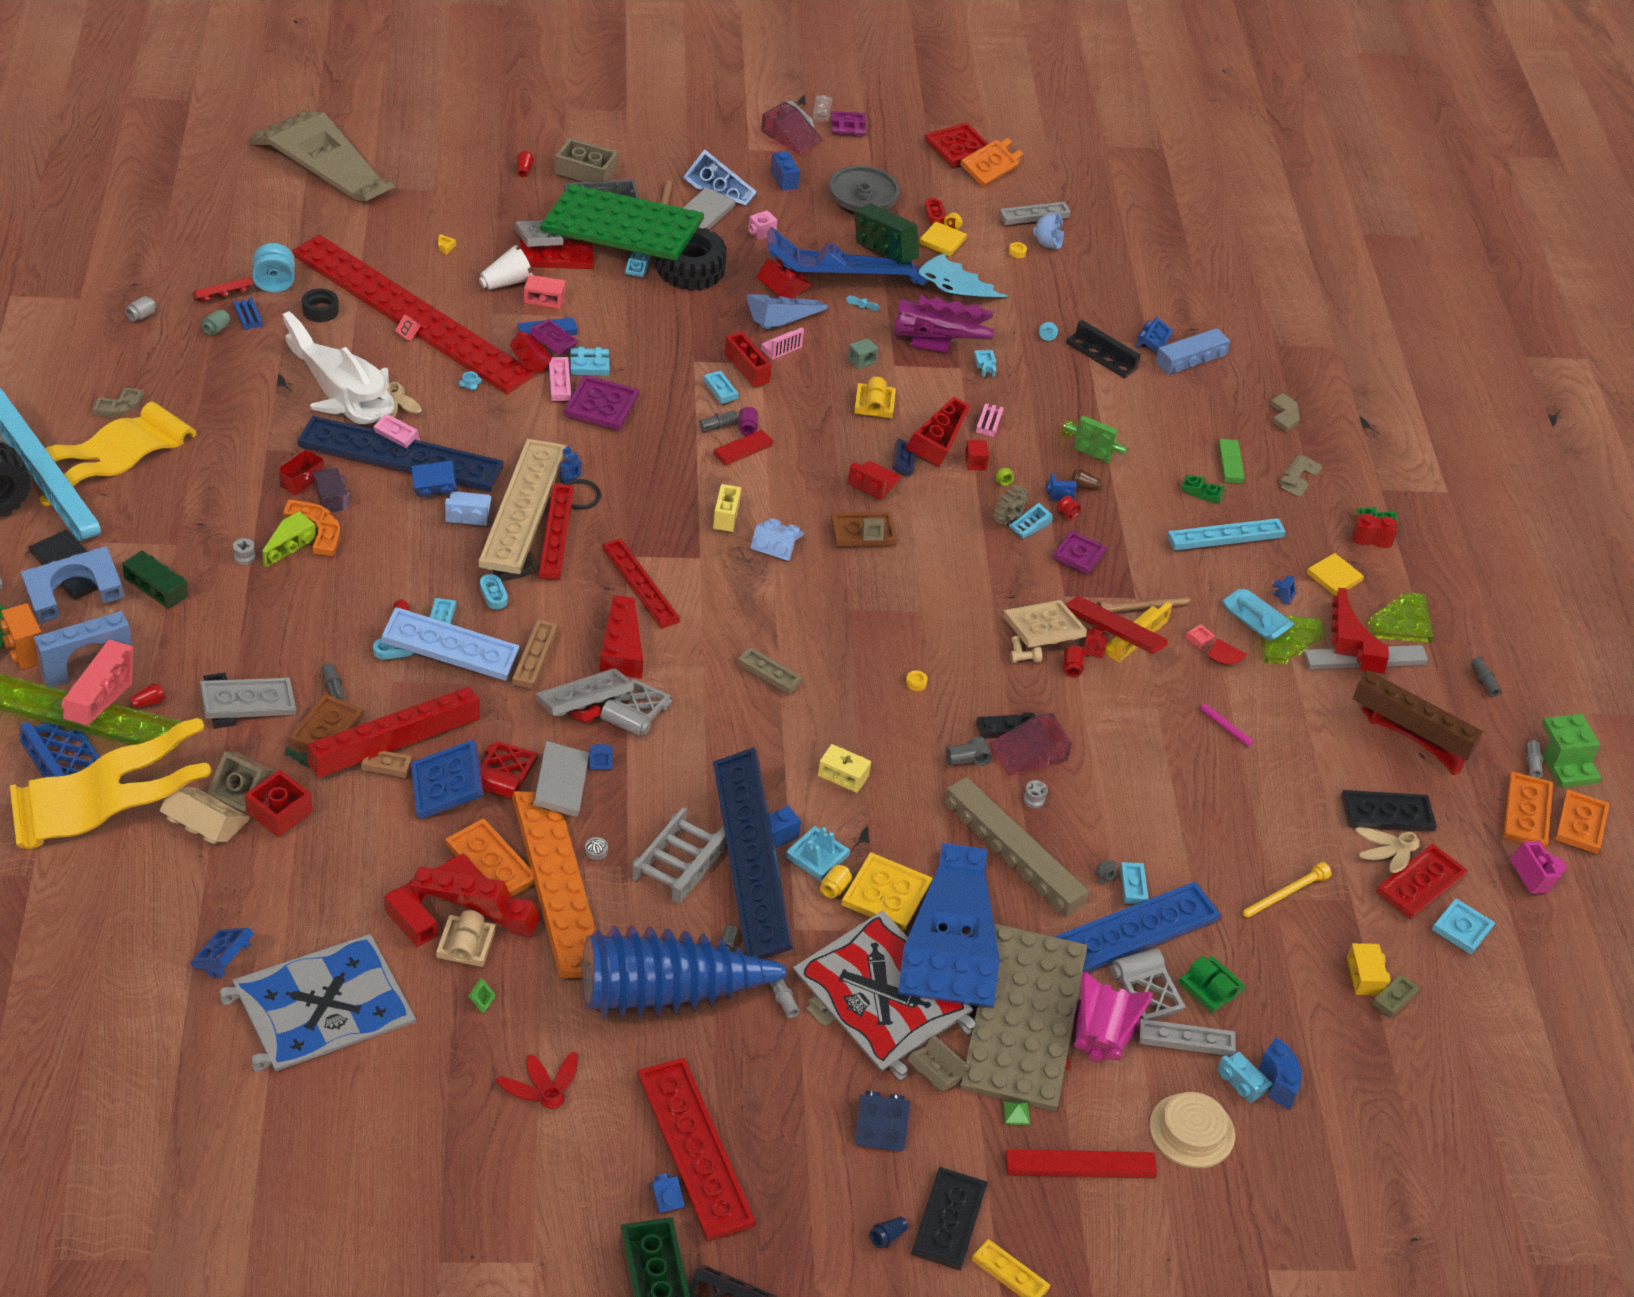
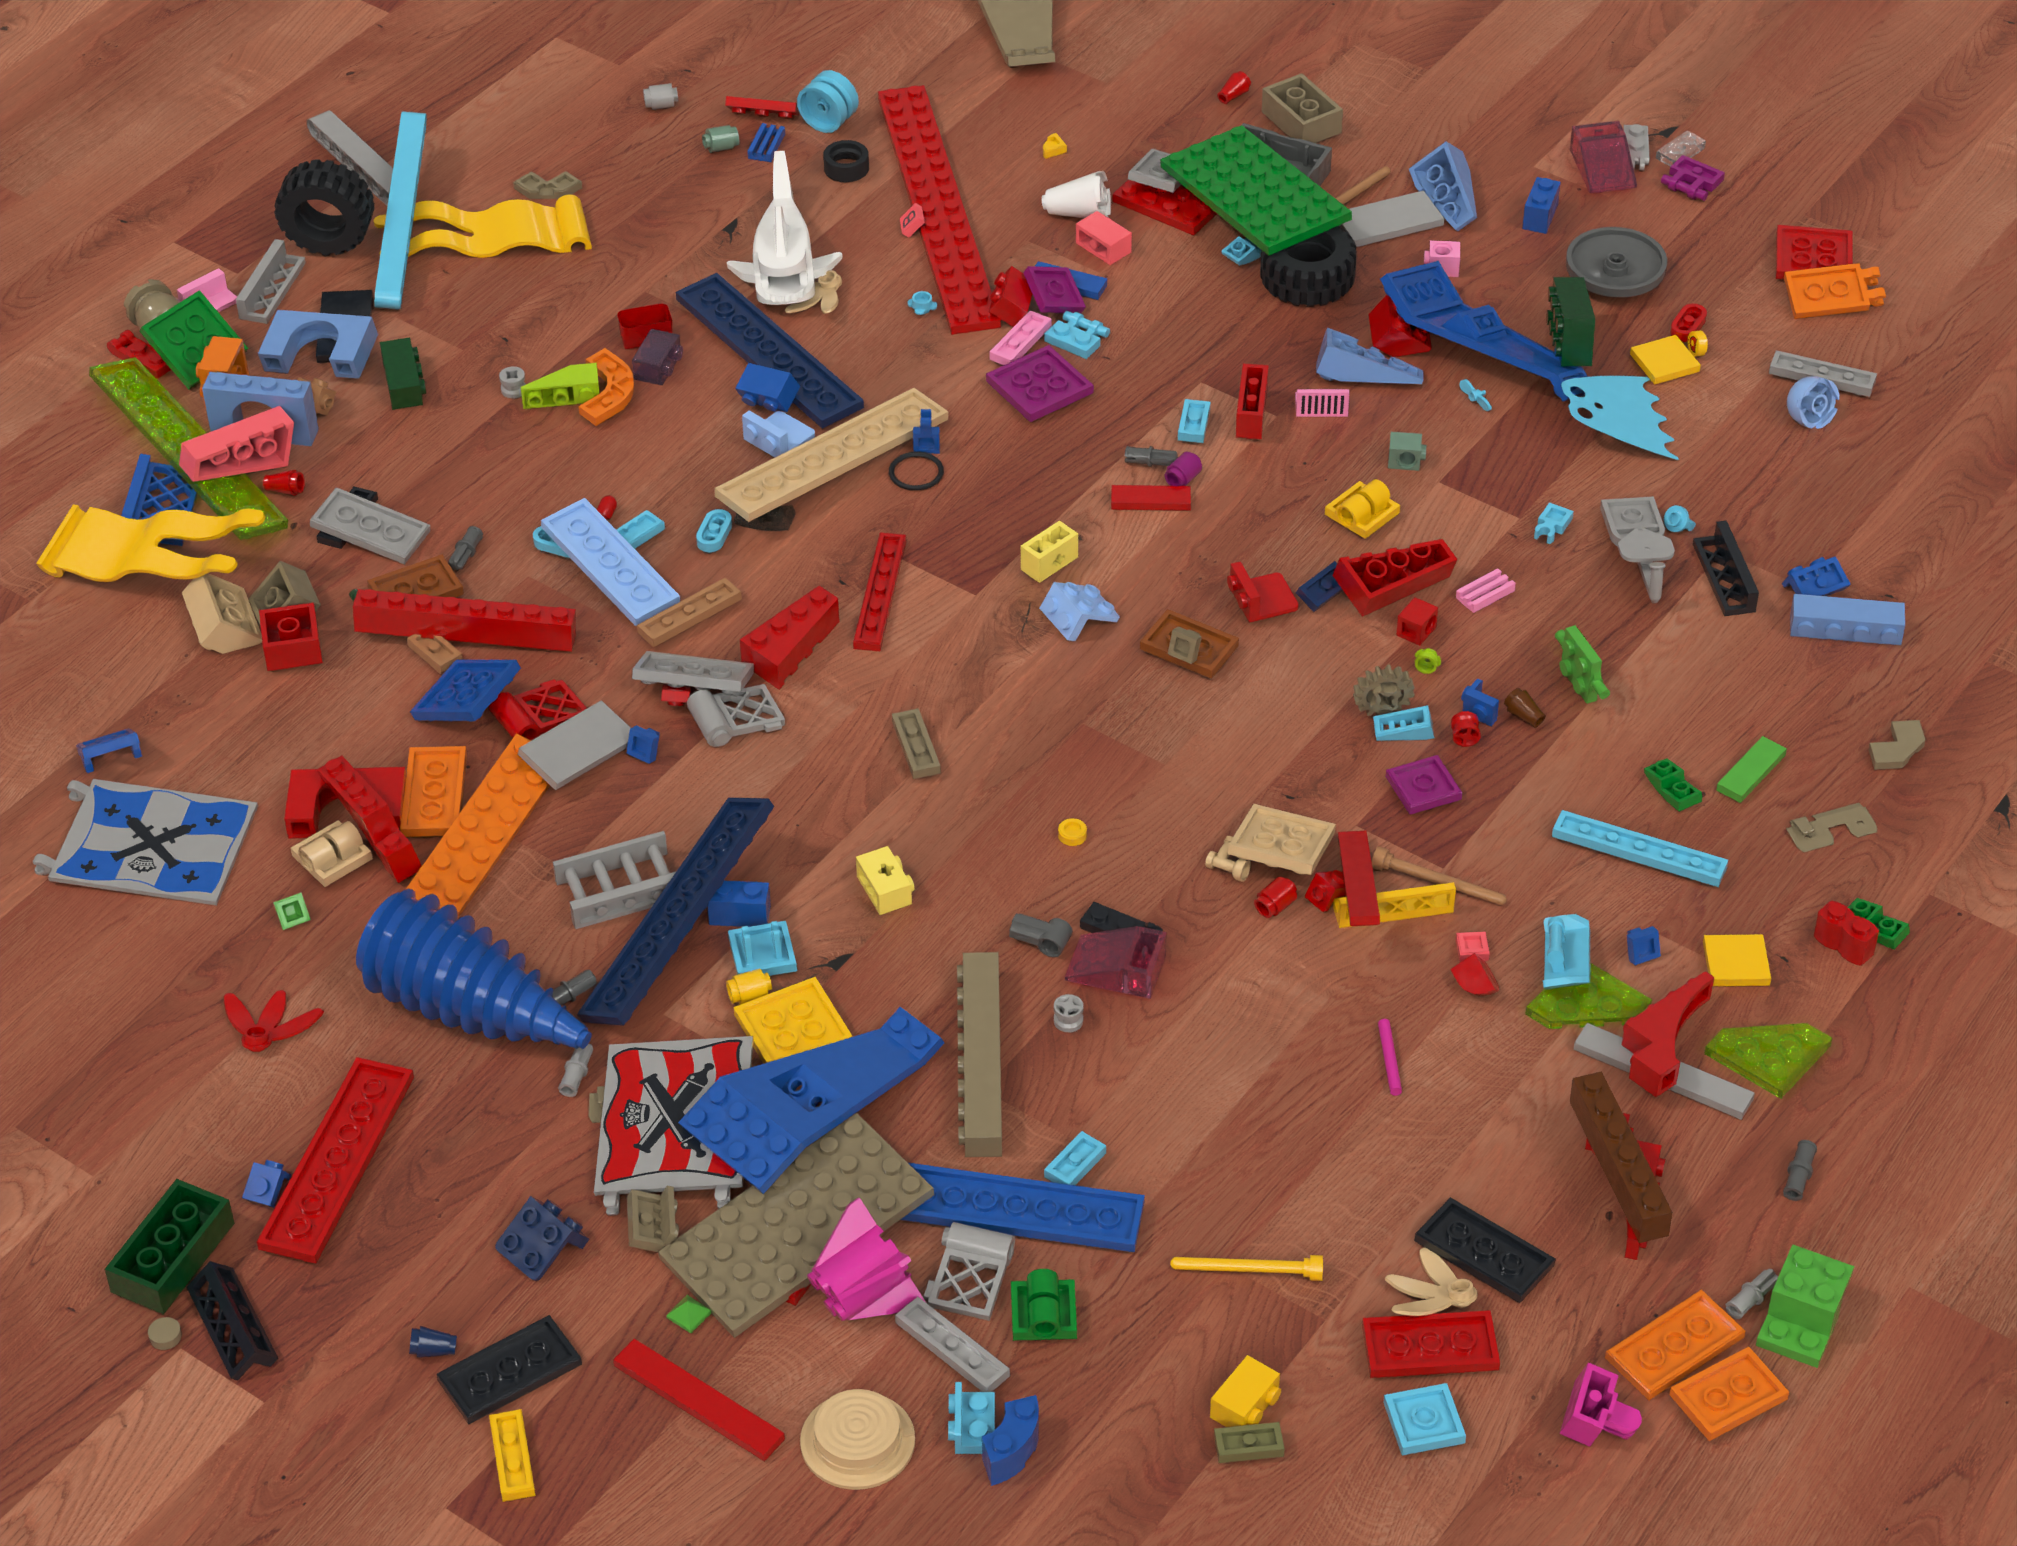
camera: 45 degrees right, 0 degrees up
bright pink panel [374,414,420,448] -> none
red plate [539,484,574,580] -> none
tile [585,837,608,860] -> none
magenta piece [894,294,994,353] -> none
yellow tile [1009,242,1027,258] -> none
dark grey plate [1095,860,1117,885] -> none
none -> light grey plate [1600,496,1675,603]

